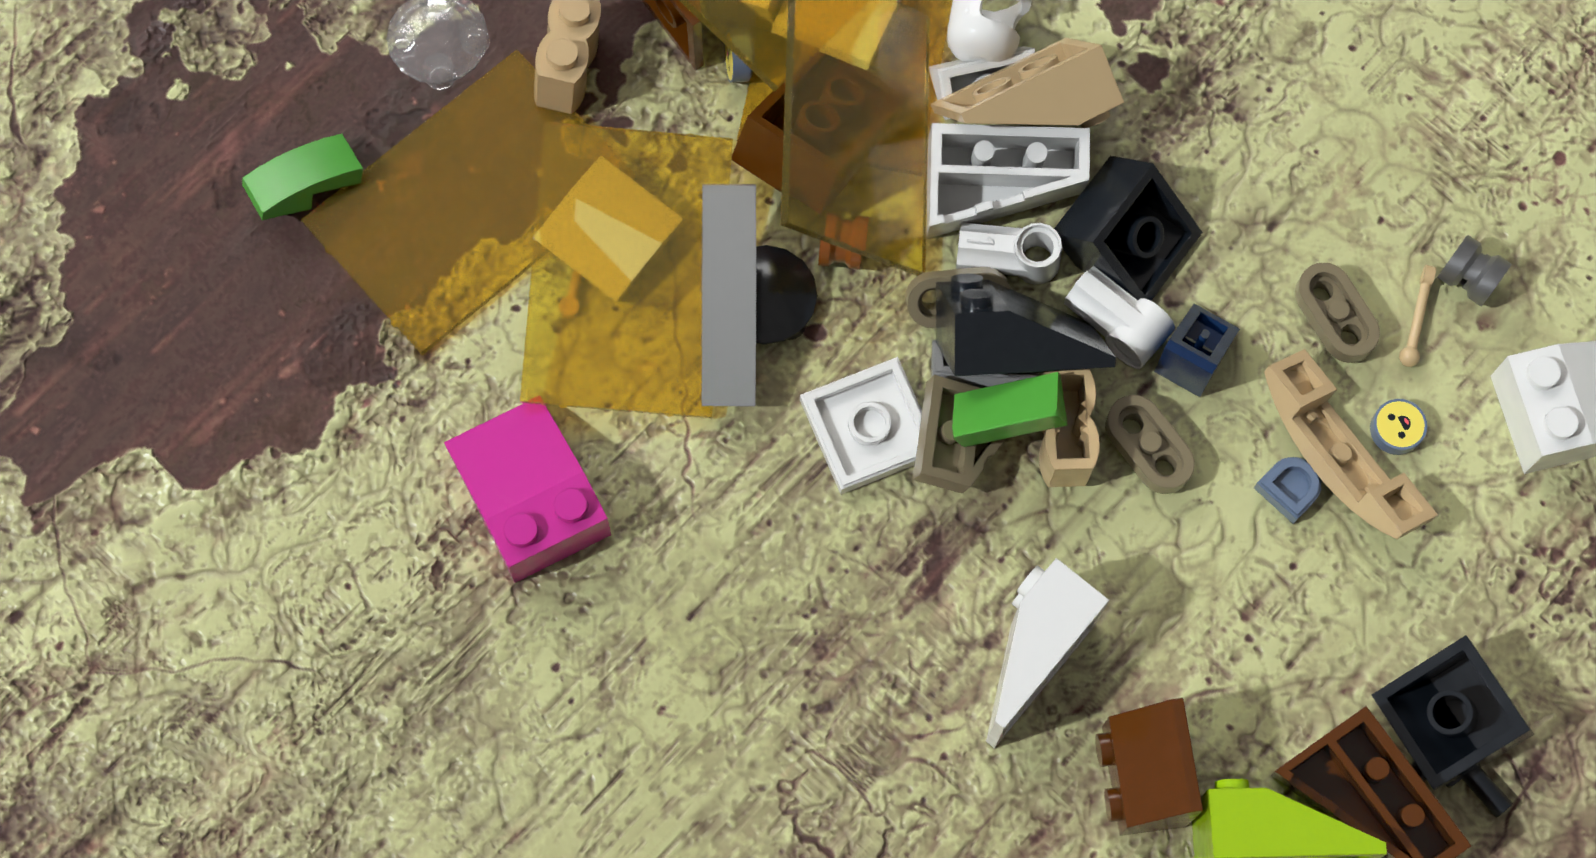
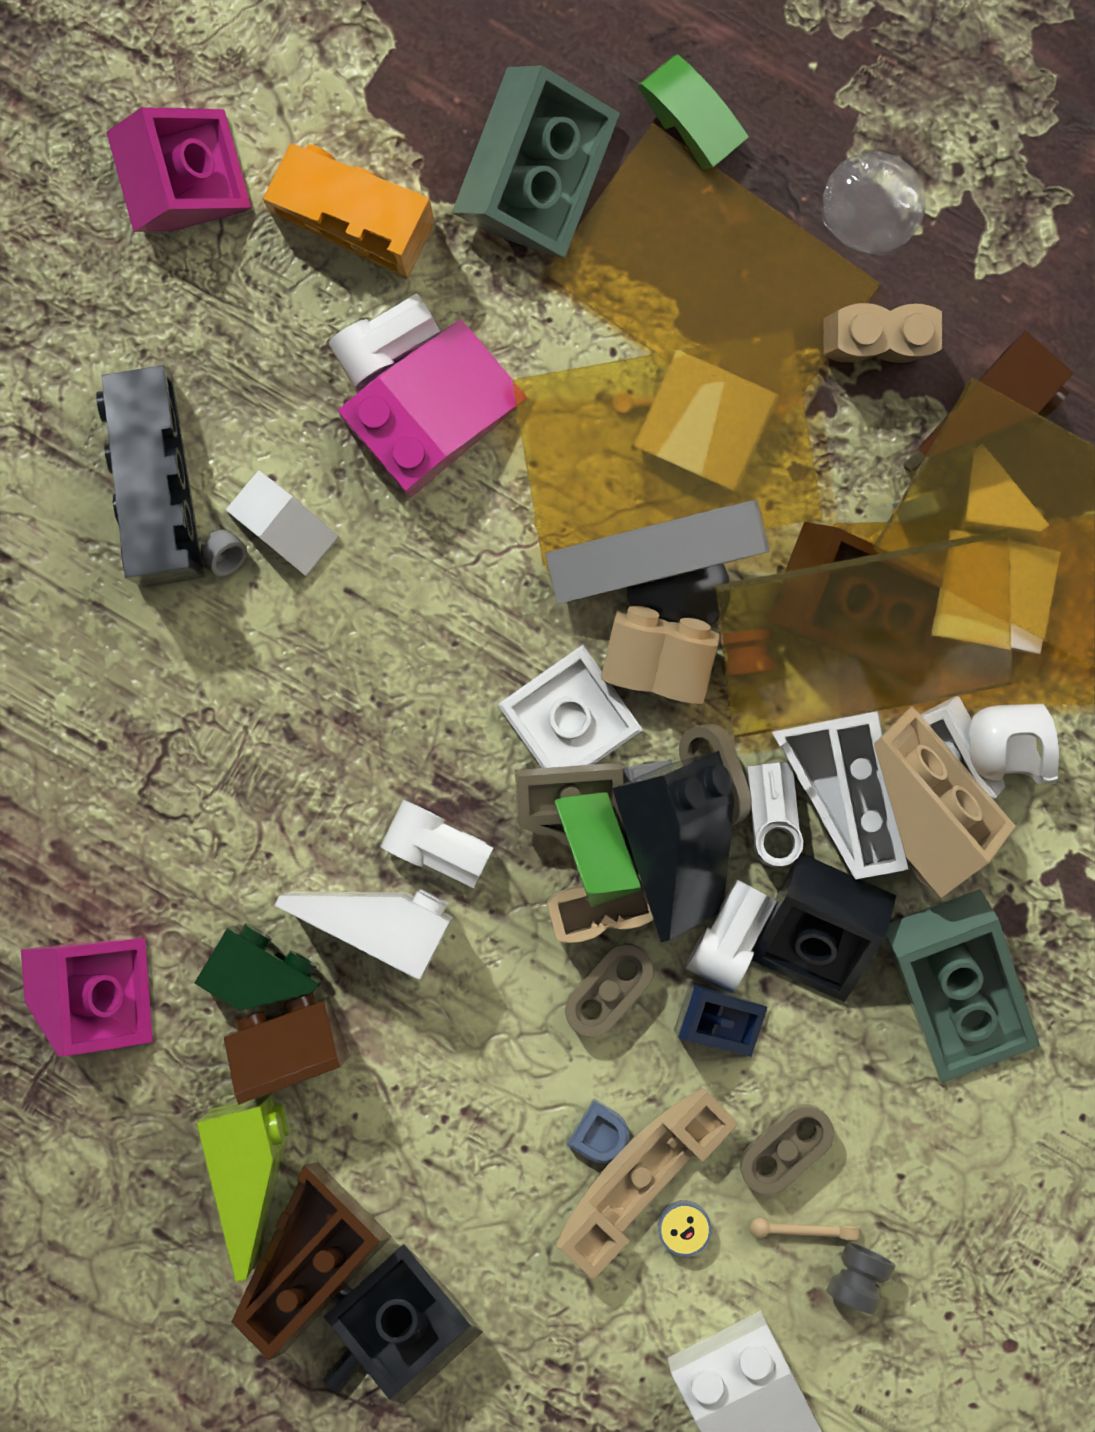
camera: 80 degrees right, 15 degrees up
none -> wedge [96,365,205,588]
none -> dark pink slope [106,107,251,232]
none -> dark green slope [194,923,323,1011]
none -> light grey hinge [200,530,247,576]
none -> white slope [226,470,339,577]
none -> light orange wedge [263,143,435,279]
none -> white piece [329,293,440,389]
none -> white piece [380,800,493,888]
none -> sand green slope [452,65,620,258]
none -> tan brick [600,606,720,704]
none -> sand green slope [886,889,1040,1083]

